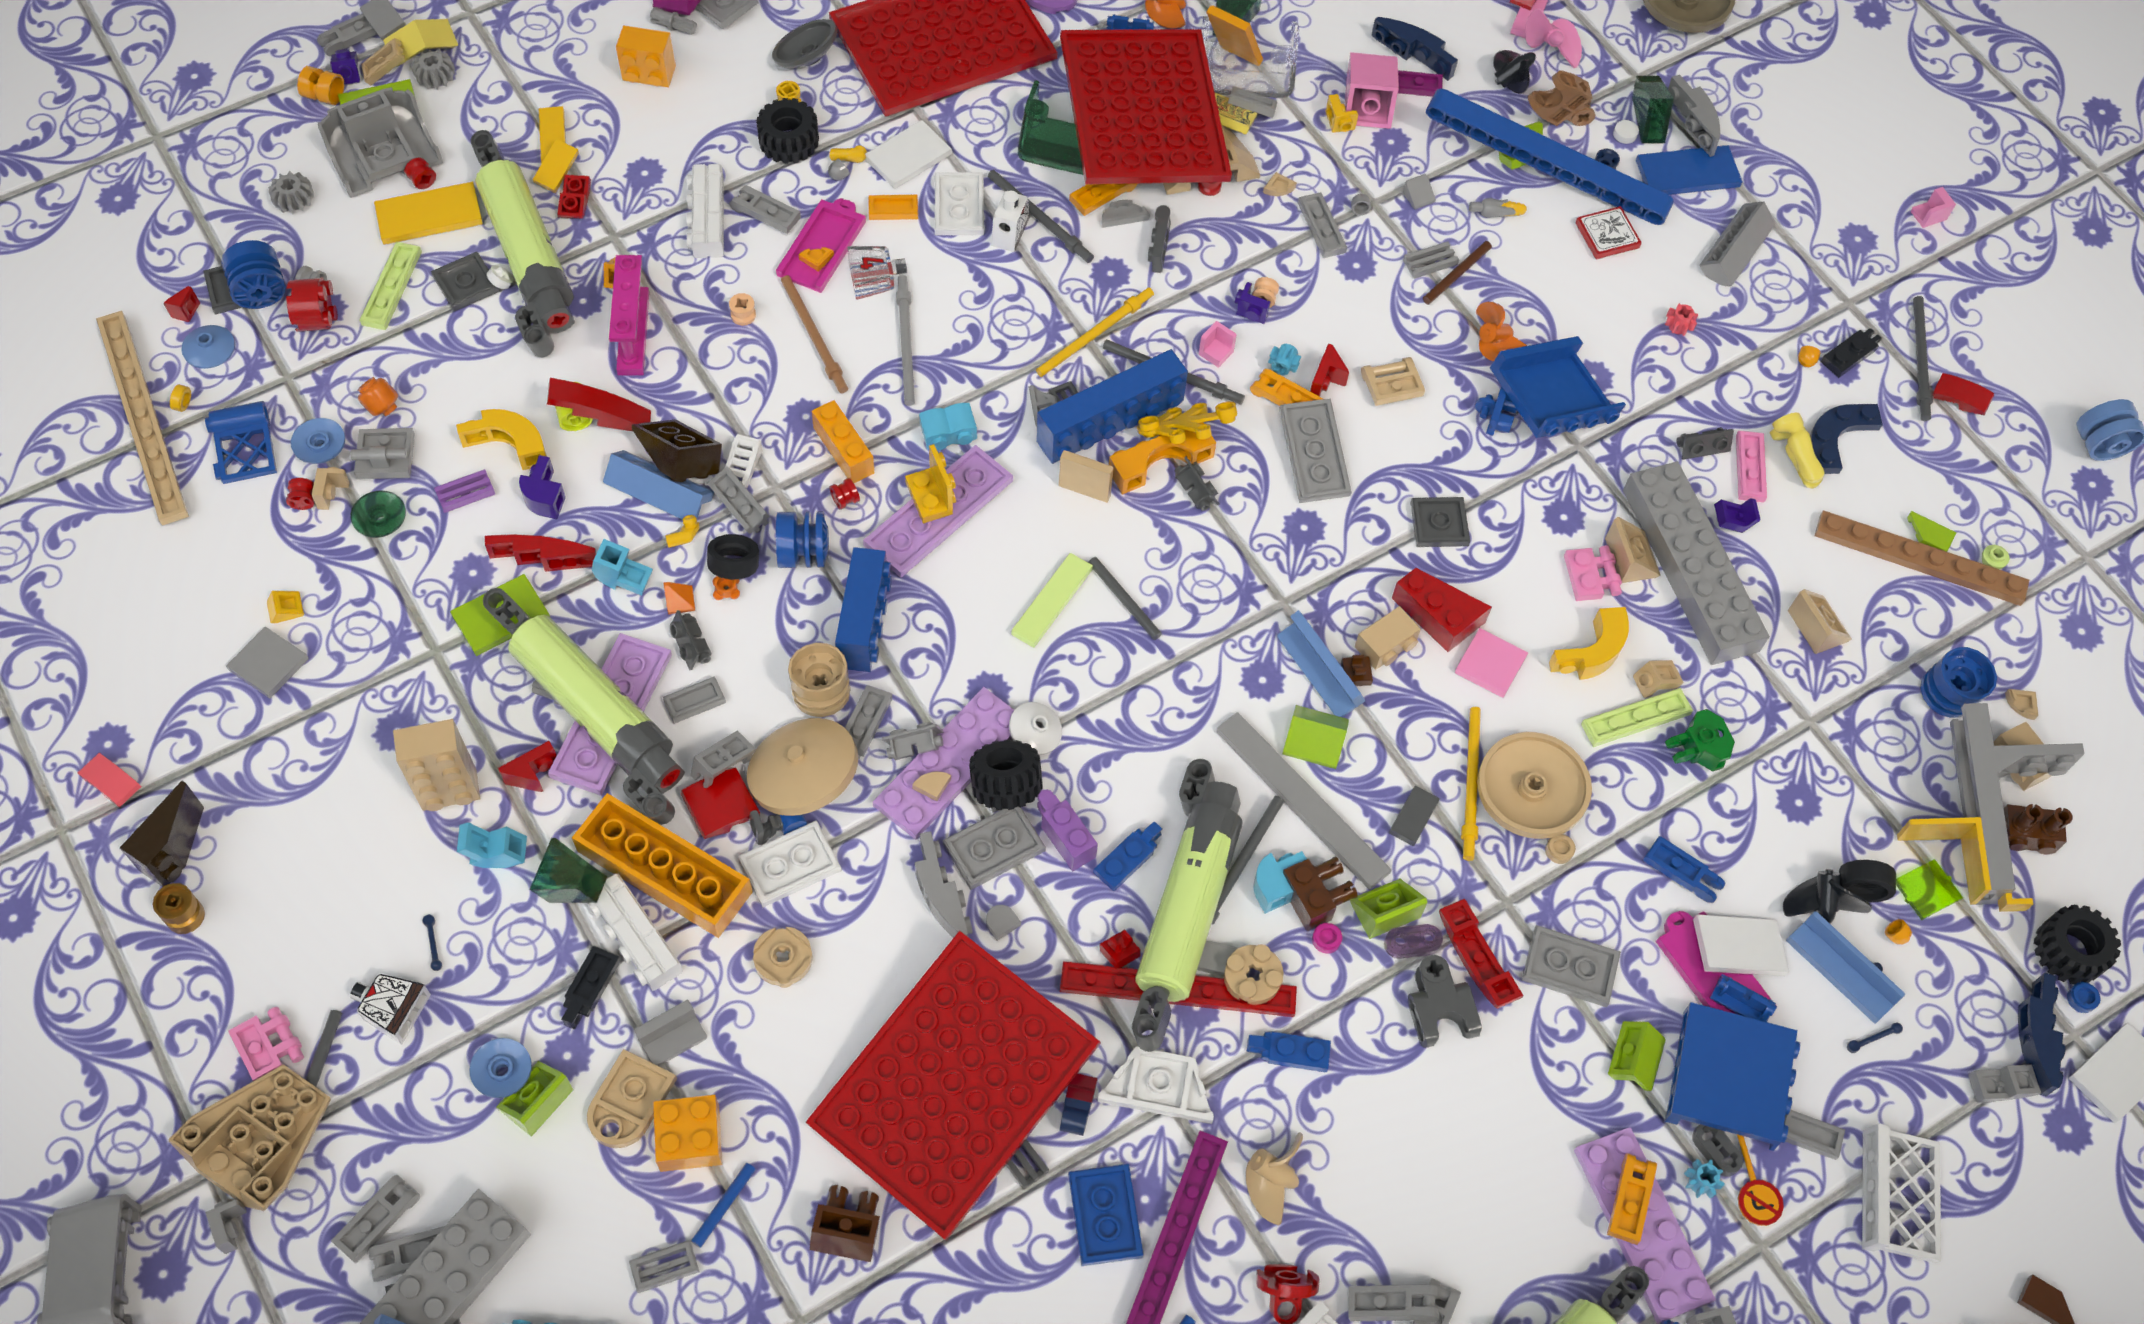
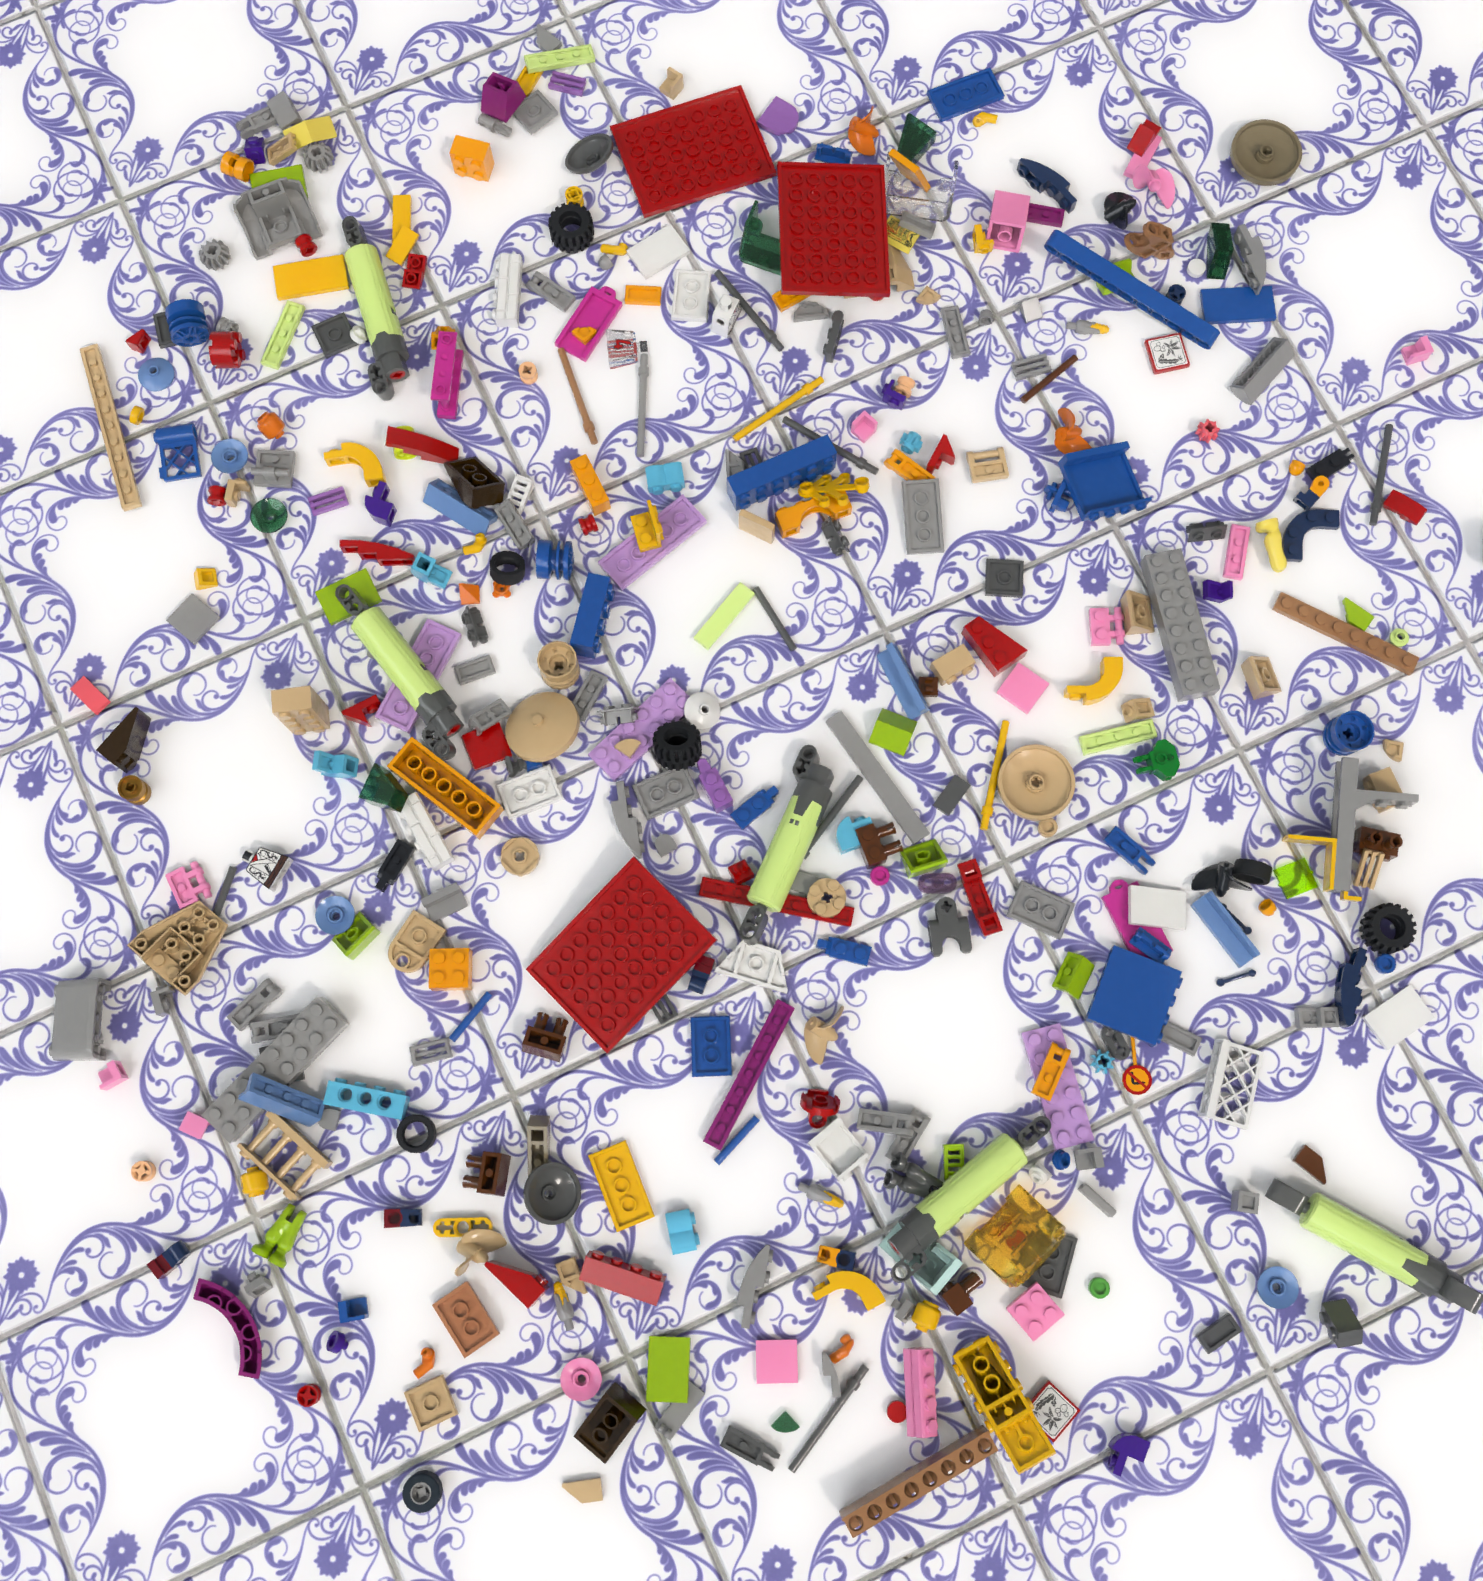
camera: 10 degrees right, 15 degrees up
dark blue hinge [422,914,442,971] -> none
none -> leg [1293,476,1330,511]
none -> tan tile [1353,848,1385,890]

